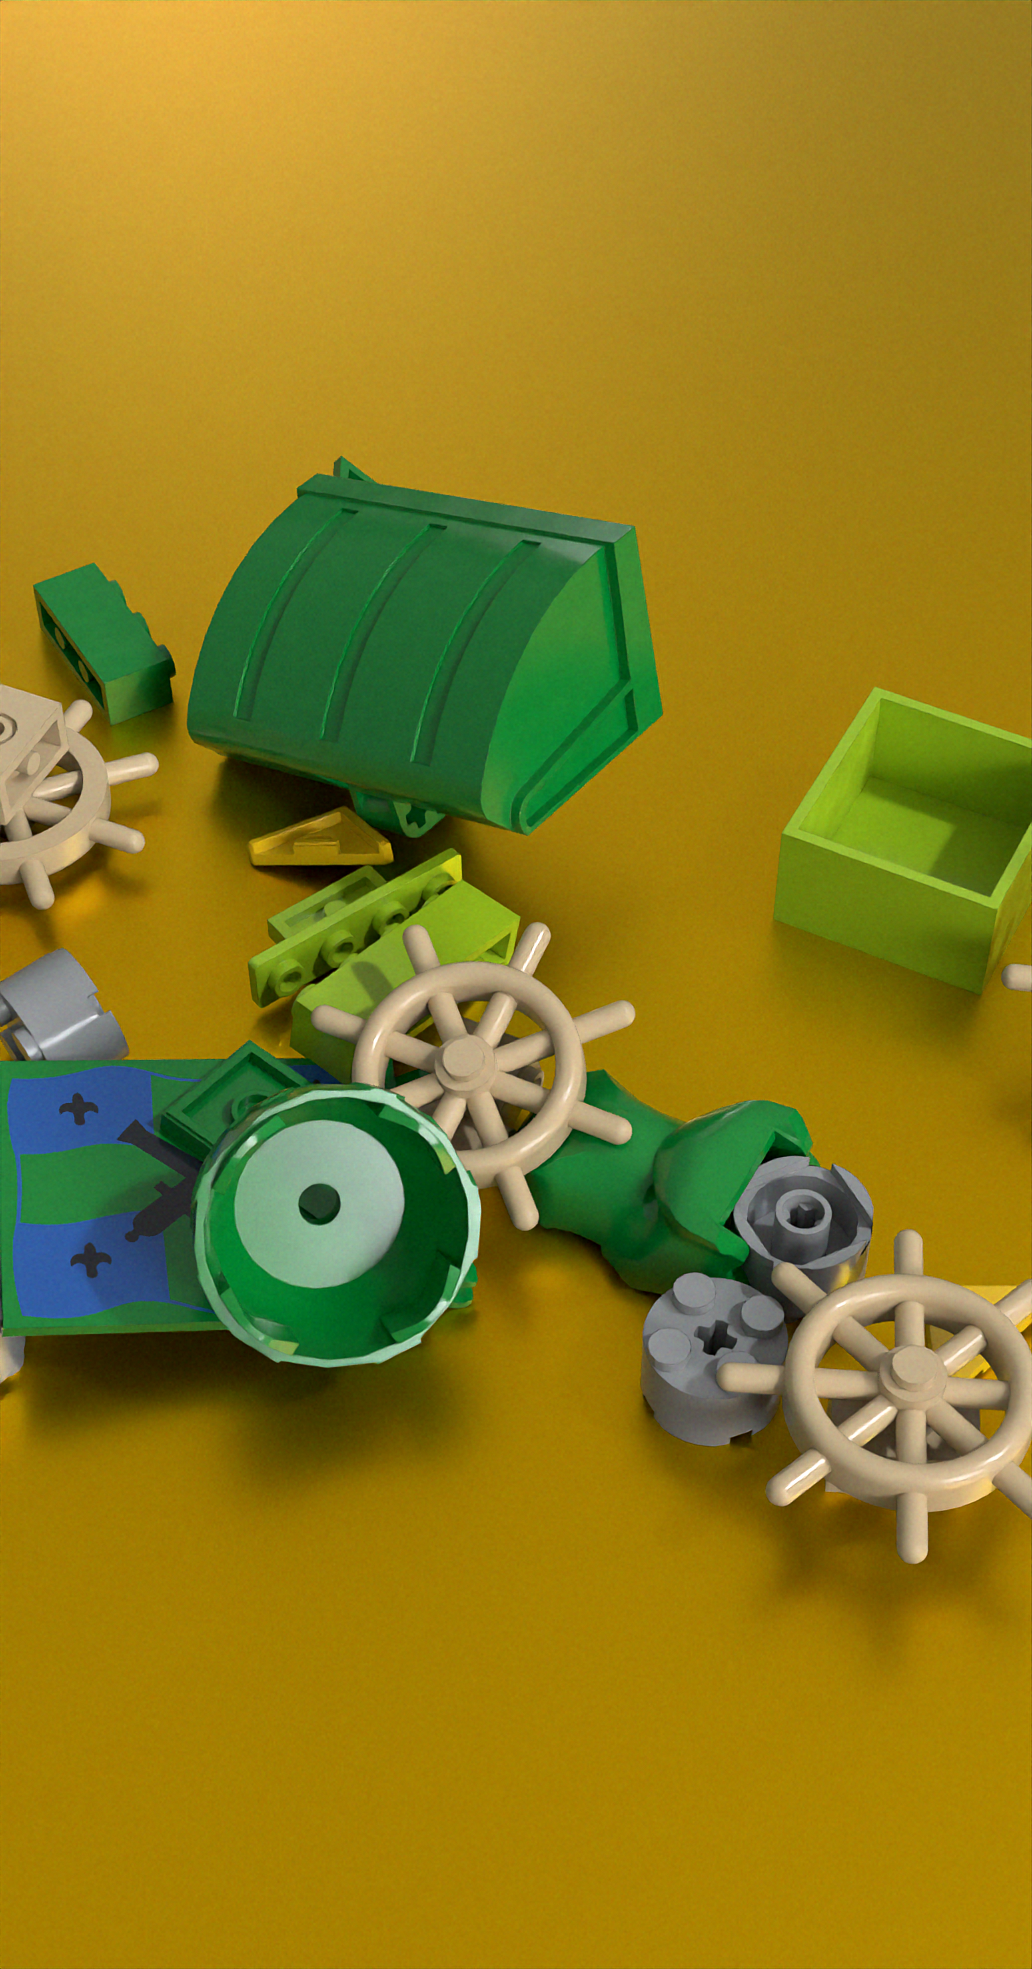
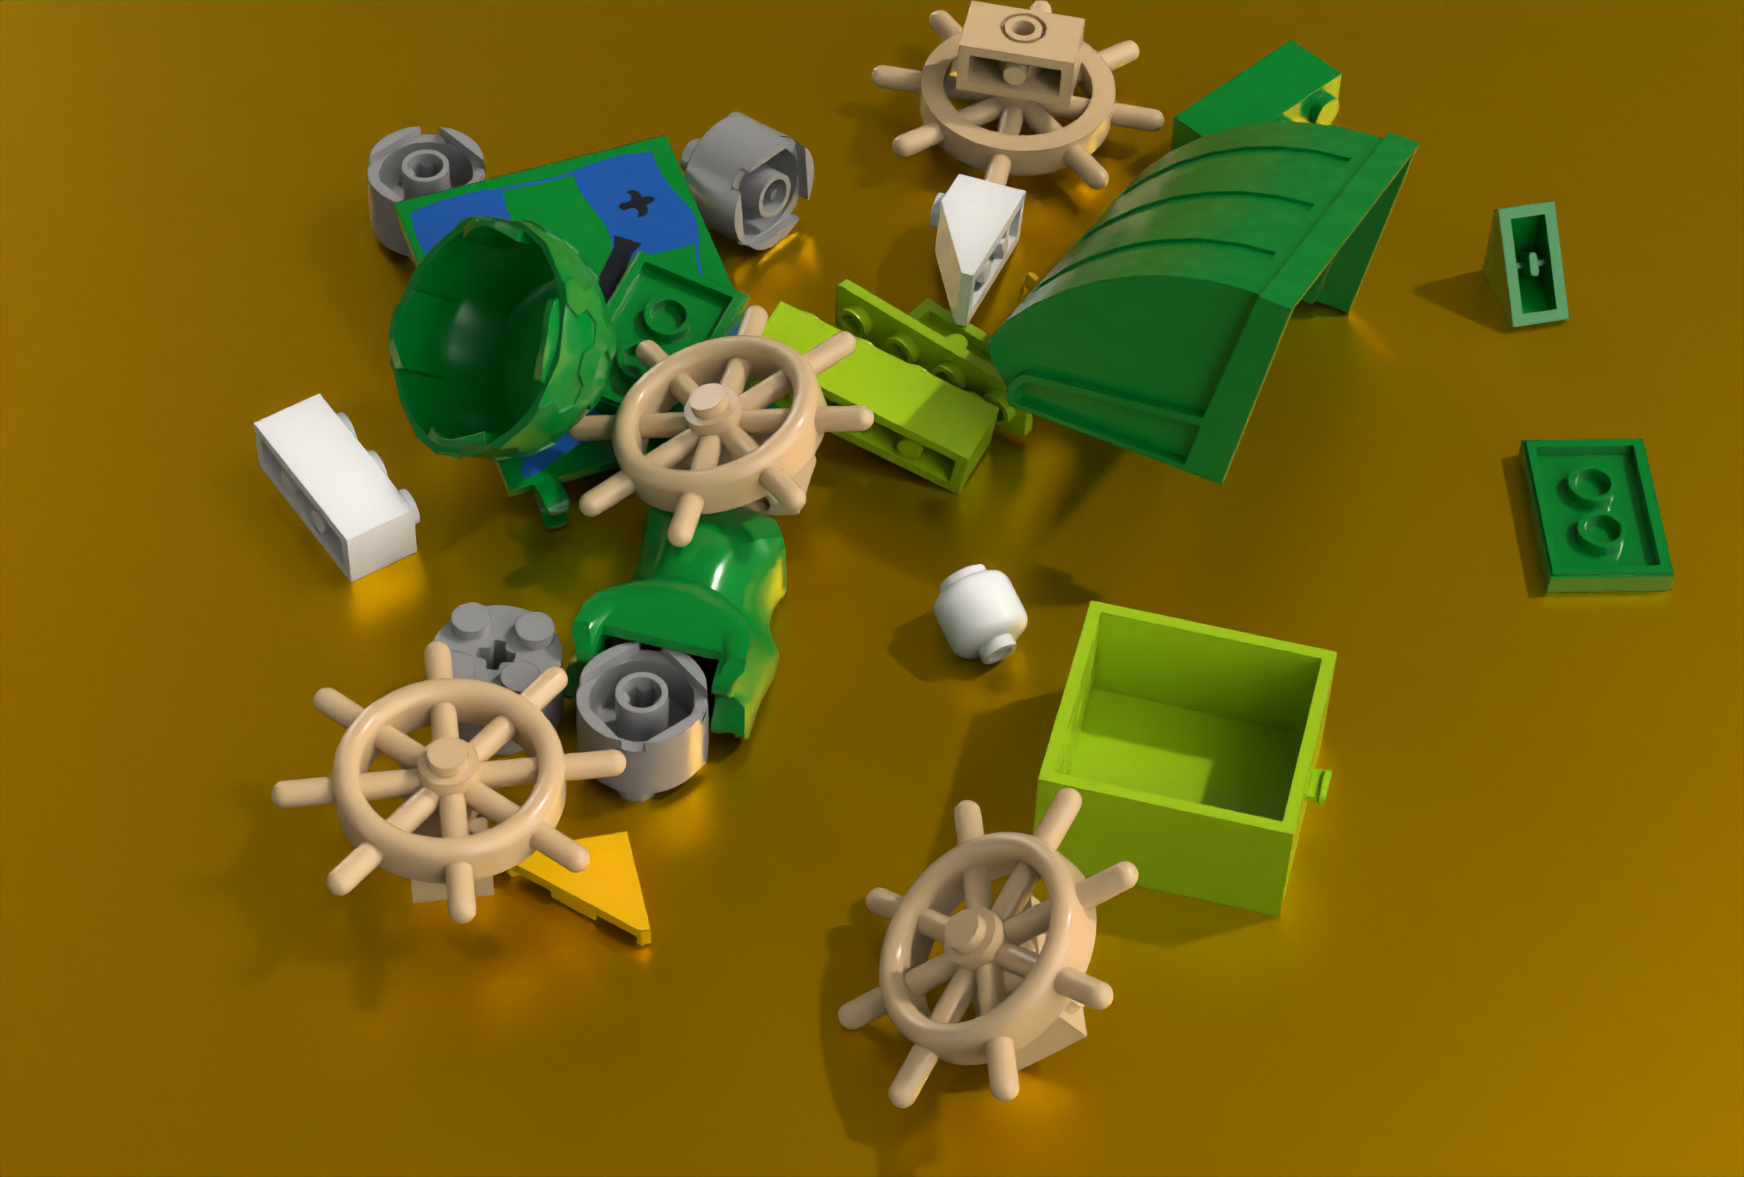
camera: 75 degrees right, 0 degrees up
none -> white brick [254,393,420,582]
none -> white slope [930,174,1026,327]
none -> white head [933,564,1028,664]
none -> green tile [1519,438,1675,593]

